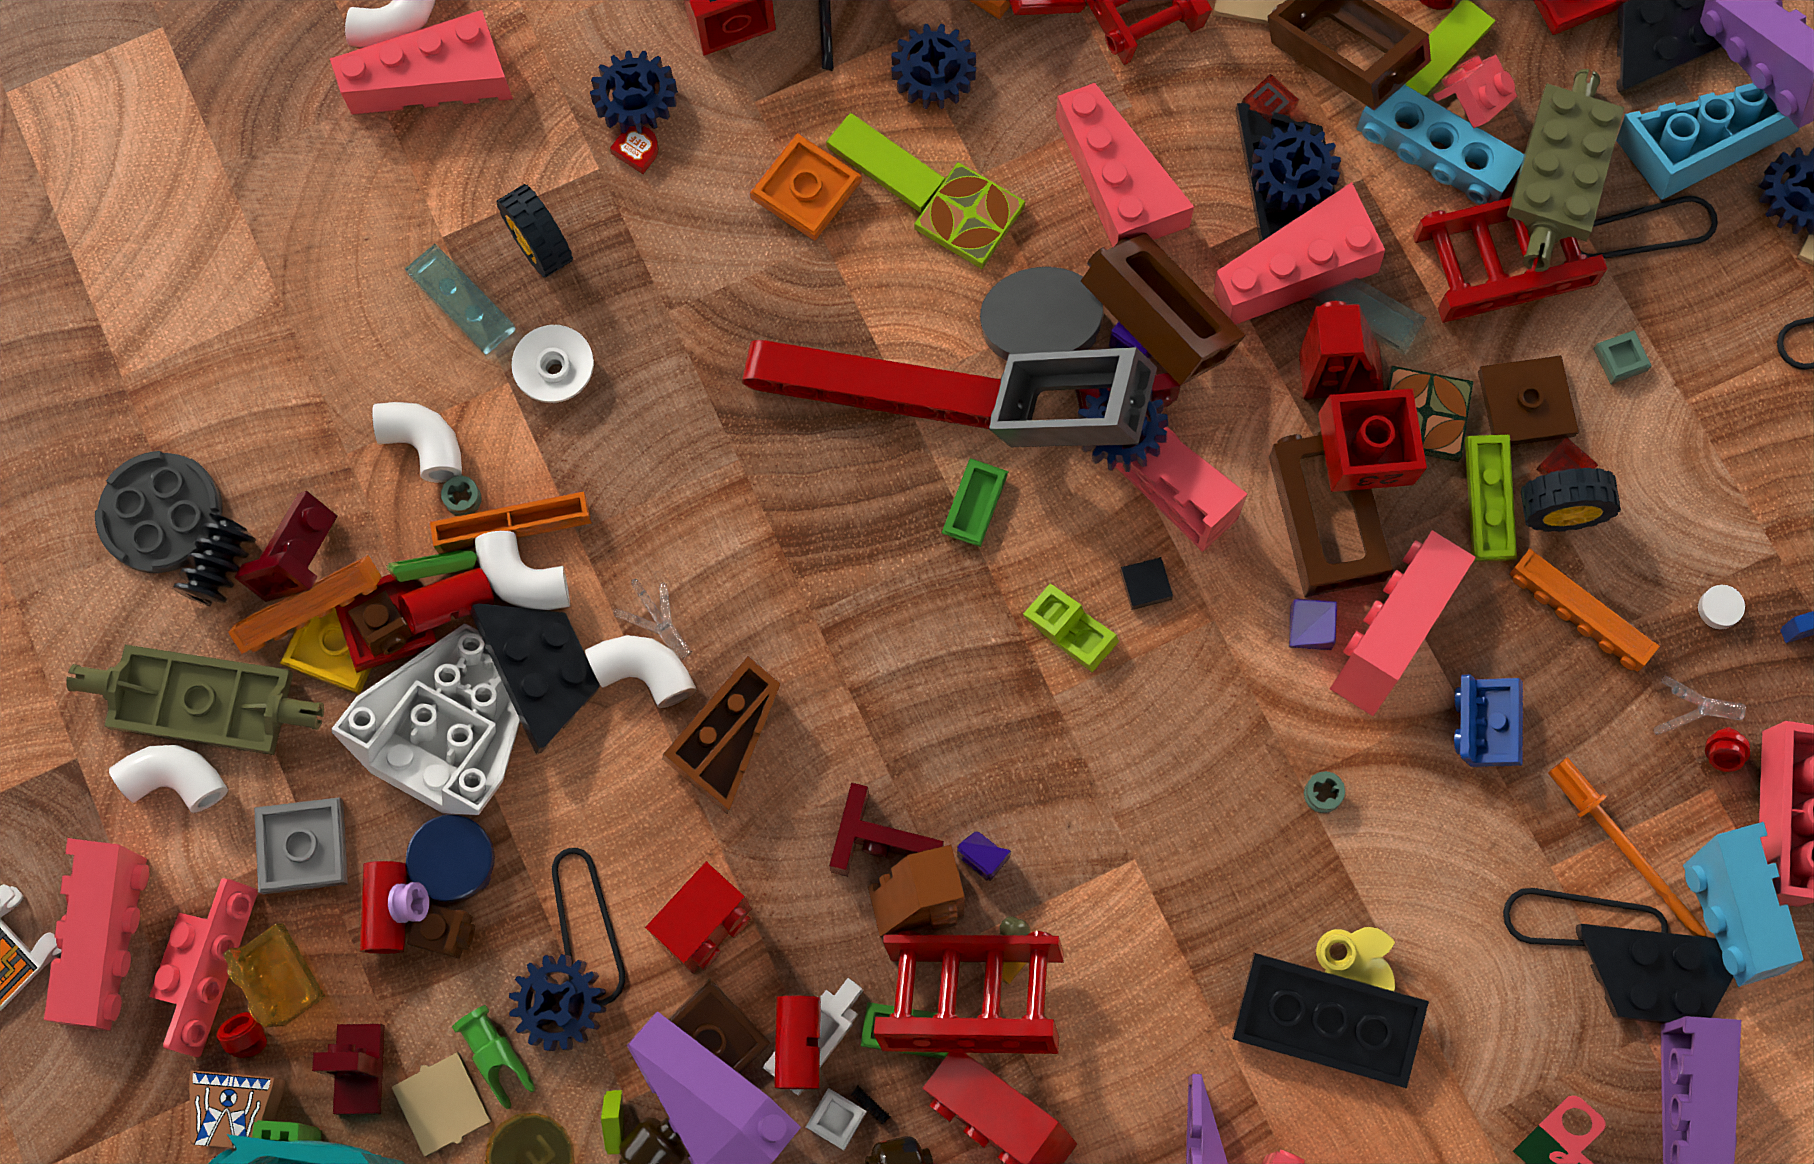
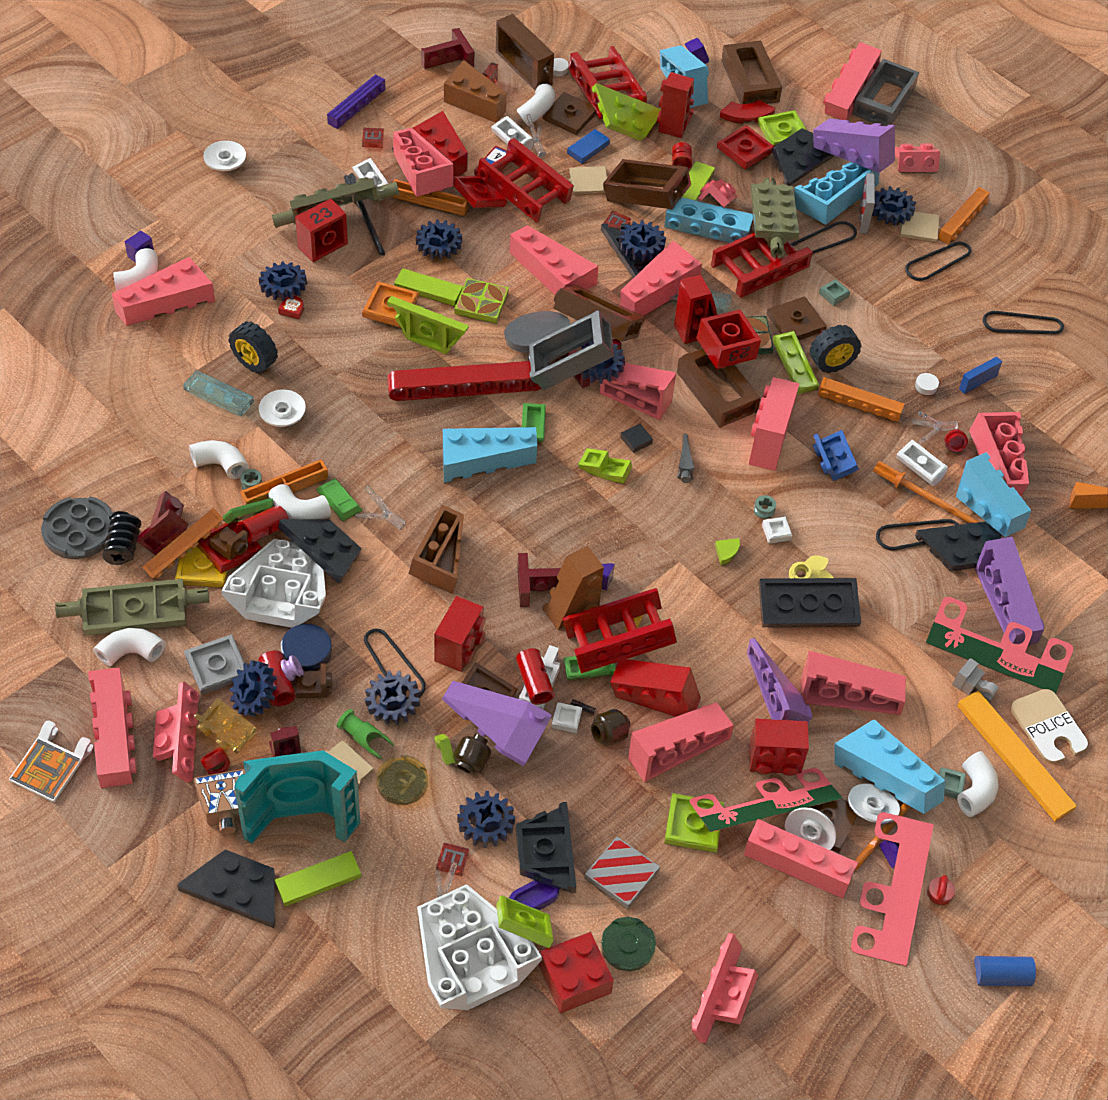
camera: 25 degrees left, 20 degrees down
white cylinder [585,635,696,708] -> none
slope [1289,599,1337,650] -> none
none -> dark blue gear [230,660,277,717]
none -> bright green tile [316,478,363,522]
none -> lime wing [387,296,469,354]
none -> medium azure wedge [443,427,537,483]
none -> dark grey piece [677,433,695,483]
none -> lime tile [715,538,740,565]
none -> white tile [762,517,792,544]
none -> light grey tile [859,173,875,234]
none -> white brick [896,440,948,486]

